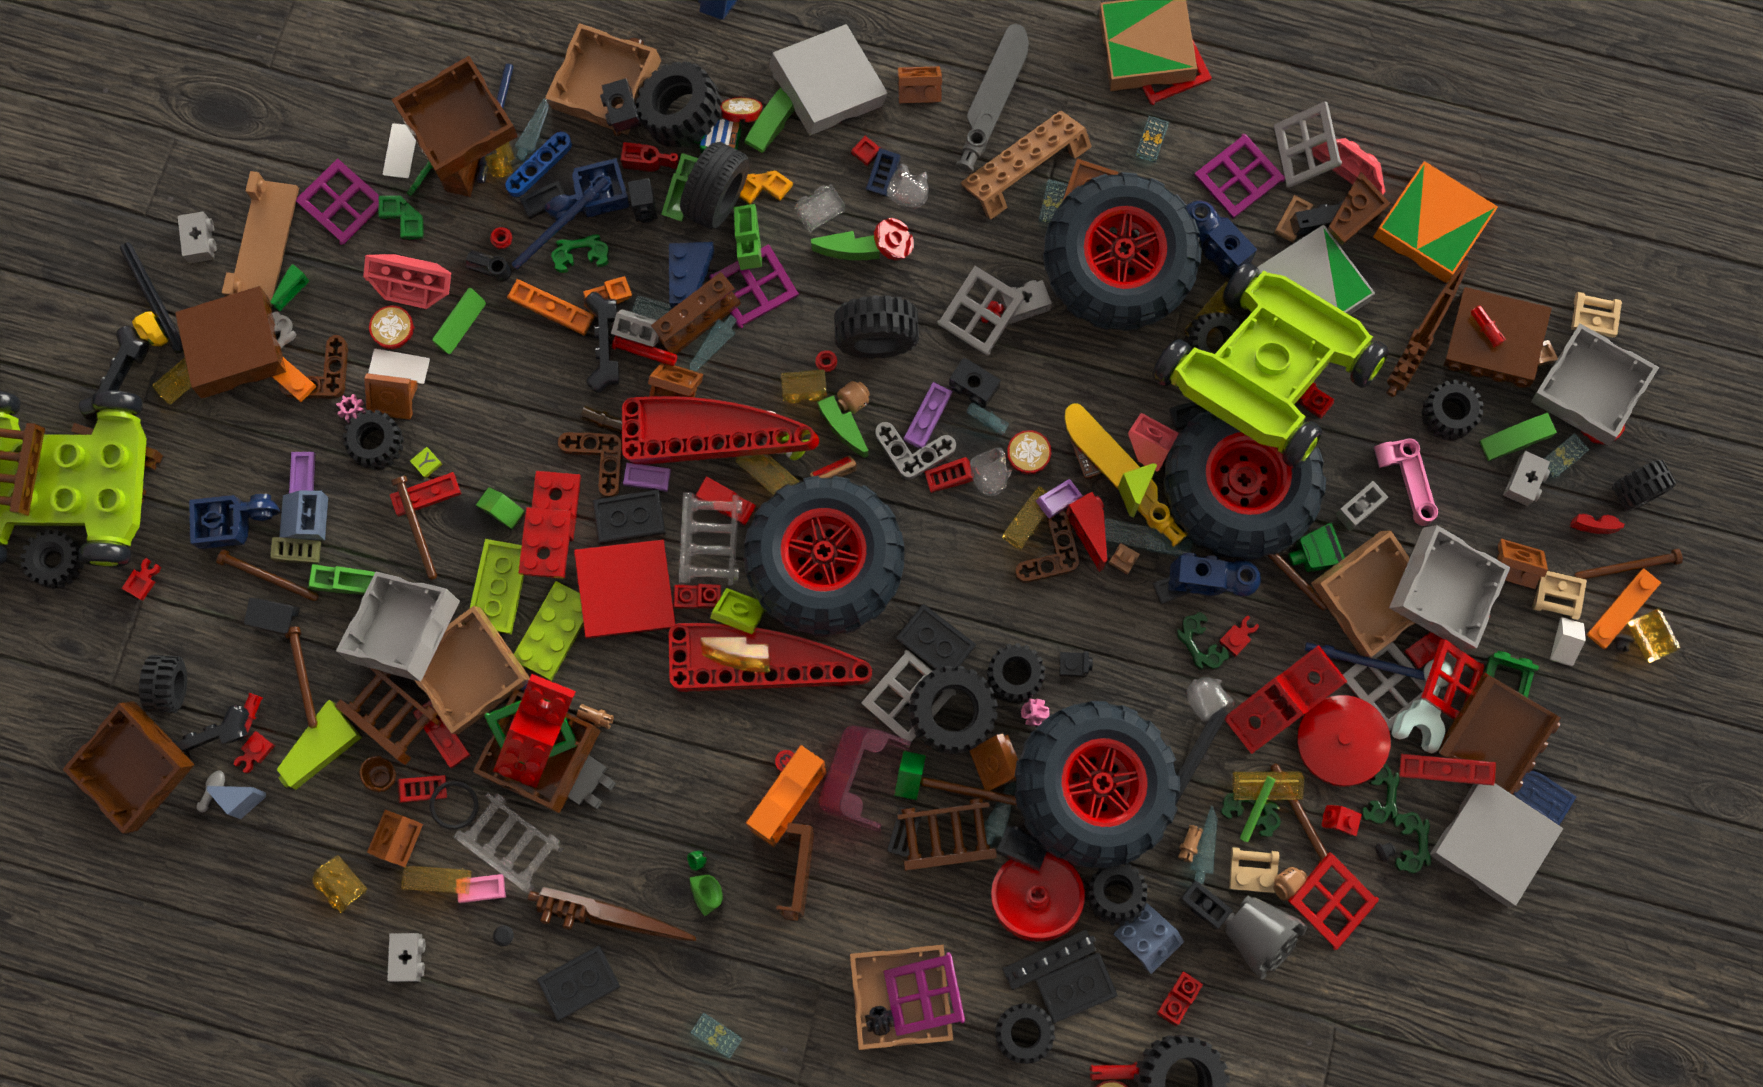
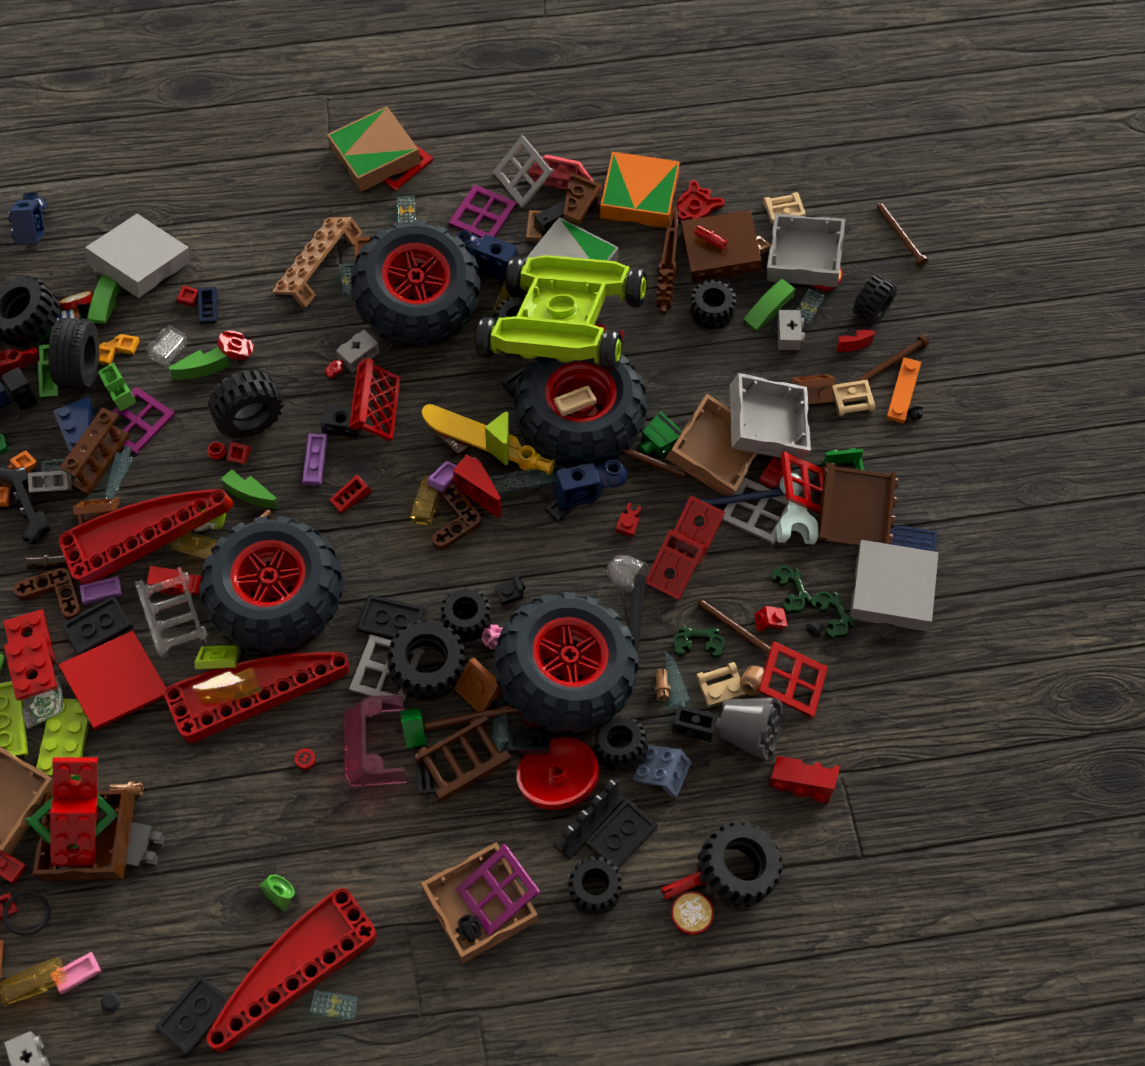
camera: 25 degrees left, 15 degrees down
clear fence [453,792,563,894] -> none
reddish brown piece [528,887,696,941] -> none
red axle [612,335,677,366] -> none
red slope [673,584,721,609] -> none
green hinge [687,850,707,871] -> none
orange tile [746,745,827,847] -> none
reddish brown panel [776,823,814,921] -> none
clear yellow bracket [781,370,827,403] -> none
medium nougat head [837,381,870,414] -> none
light grey beam [875,422,956,480] -> none
clear piece [887,163,929,208] -> none
dark orange bracket [898,66,942,103] -> none
light grey window [937,266,1025,355] -> none
dark grey piece [955,24,1029,174] -> none
clear light blue axle [967,403,1010,435] -> none
clear piece [970,448,1012,496] -> none
tile [1007,430,1051,475] -> none
medium nougat tile [1109,543,1140,575] -> none
coral slope [1128,413,1179,472] -> none
red slope [1156,971,1203,1027] -> none
dark green helmet [1176,612,1229,670] -> none
clear yellow slope [1233,772,1304,800] -> none
bright green bar [1240,776,1276,842] -> none
red dish [1297,695,1391,787] -> none
light grey brick [1335,481,1388,531] -> none
bright pink piece [1374,439,1438,526] -> none
red plate [1399,754,1496,786] -> none
white slope [1550,617,1585,666] -> none
clear yellow bracket [1627,608,1681,663] -> none
none -> clear slope [21,676,63,729]
none -> red beam [207,888,377,1052]
none -> red slope [227,442,252,464]
none -> red fence [349,358,400,441]
none -> tan tile [554,386,597,417]
none -> red tile [677,180,725,221]
none -> red wedge [769,756,840,803]
none -> reddish brown bar [877,203,928,267]

